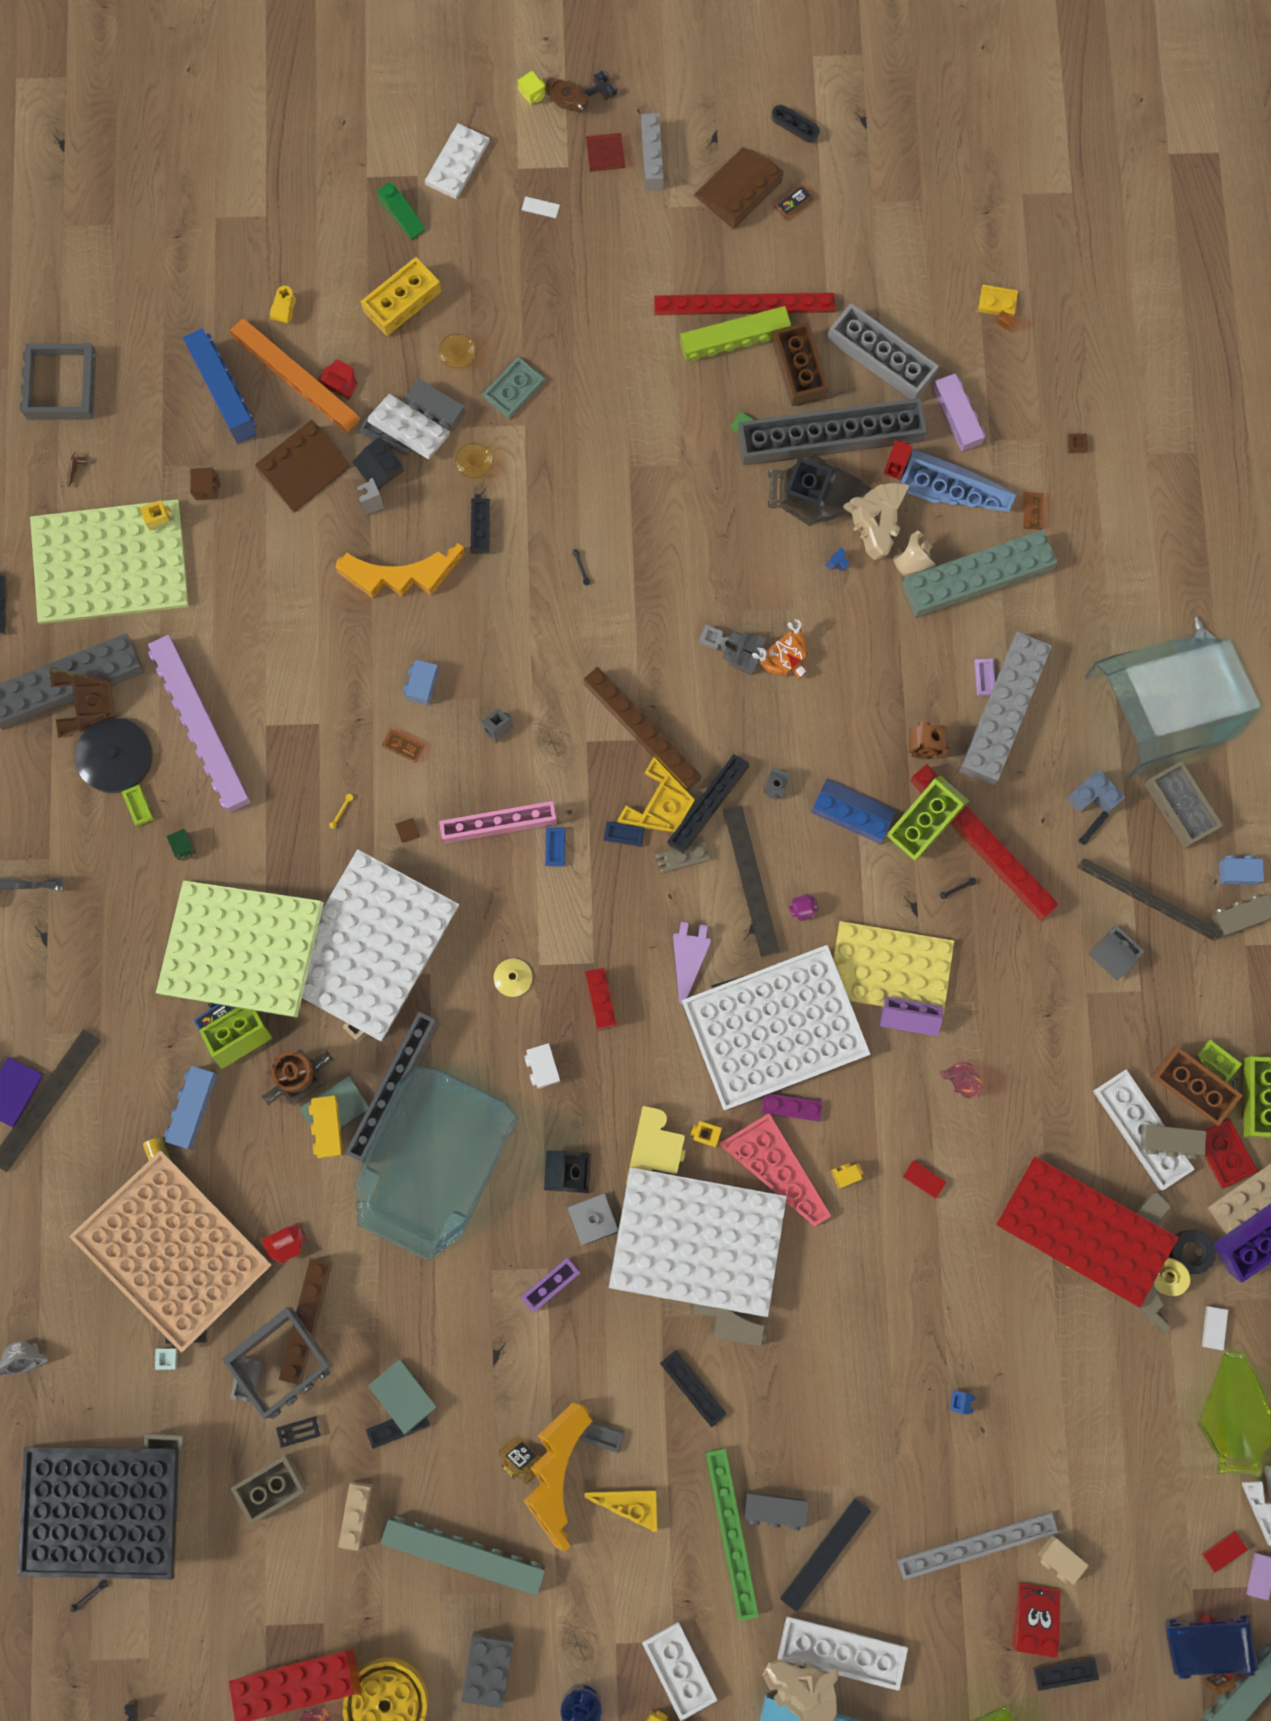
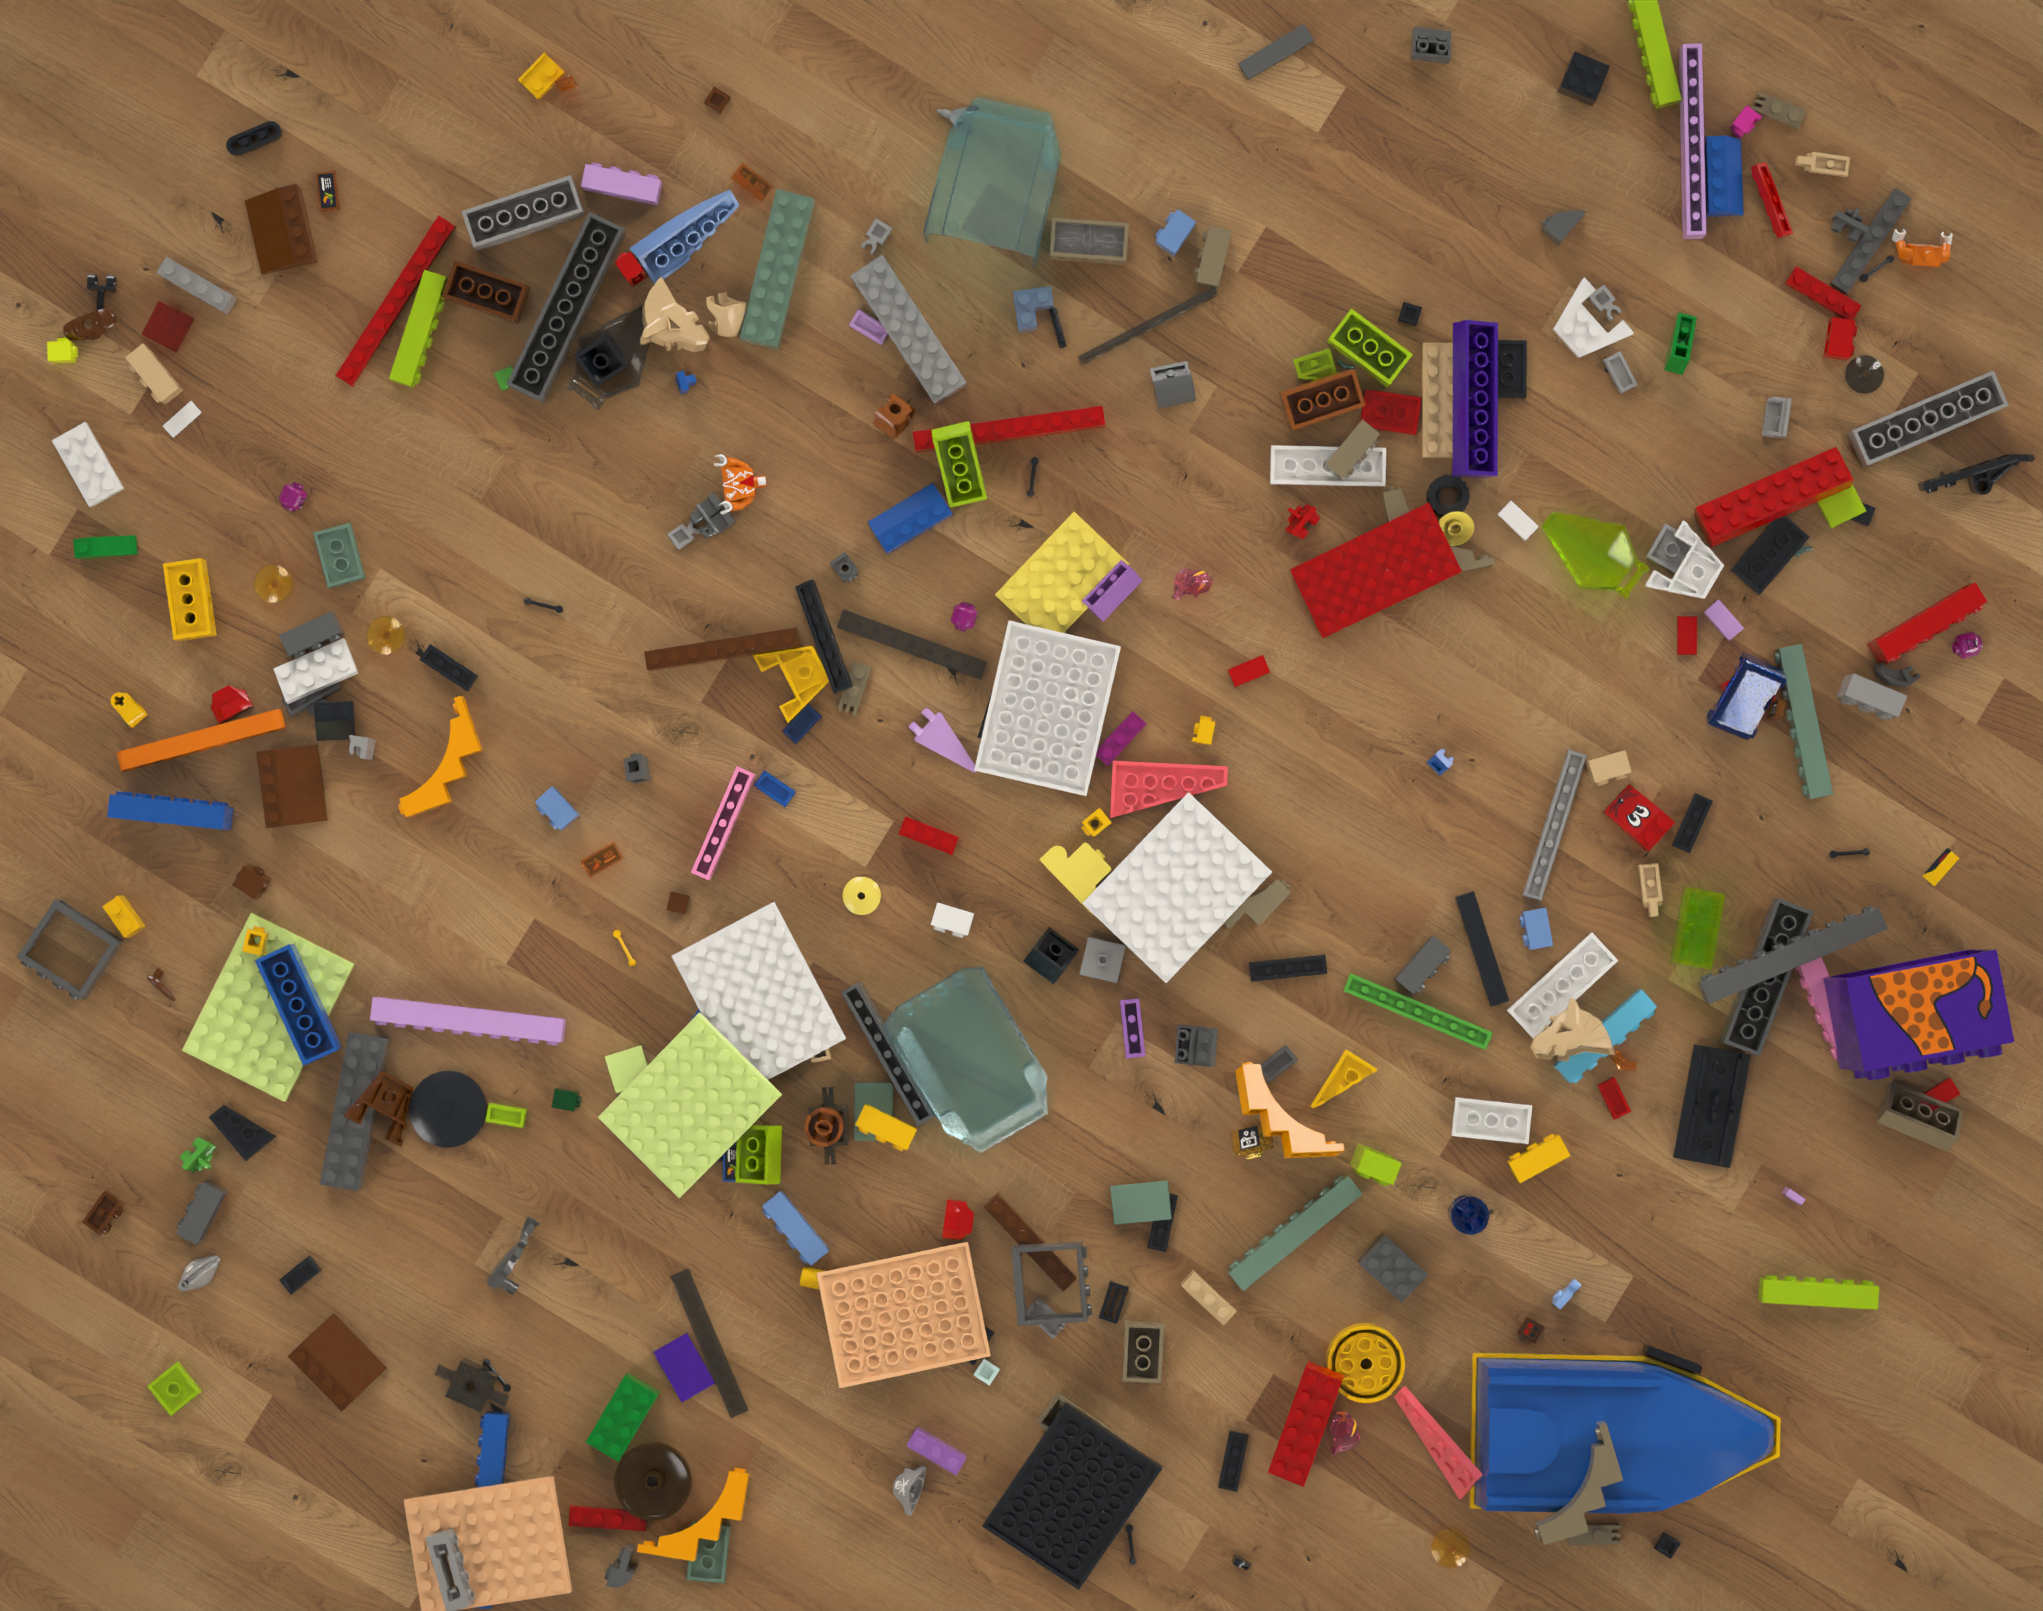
camera: 50 degrees left, 10 degrees up
none -> yellow brick [102,895,146,938]
none -> tan brick [125,343,183,405]
none -> blue brick [255,944,343,1066]
none -> magenta head [279,482,307,512]
none -> yellowish green tile [605,1045,648,1093]
none -> light grey plate [862,218,892,255]
none -> medium lavender brick [906,1426,967,1475]
none -> dark grey brick [1174,1025,1218,1067]
none -> black tile [1218,1430,1249,1492]
none -> red hips [1285,504,1320,539]
none -> lime brick [1350,1143,1402,1186]
none -> medium blue brick [1519,908,1553,950]
none -> tan hinge [1638,863,1663,917]

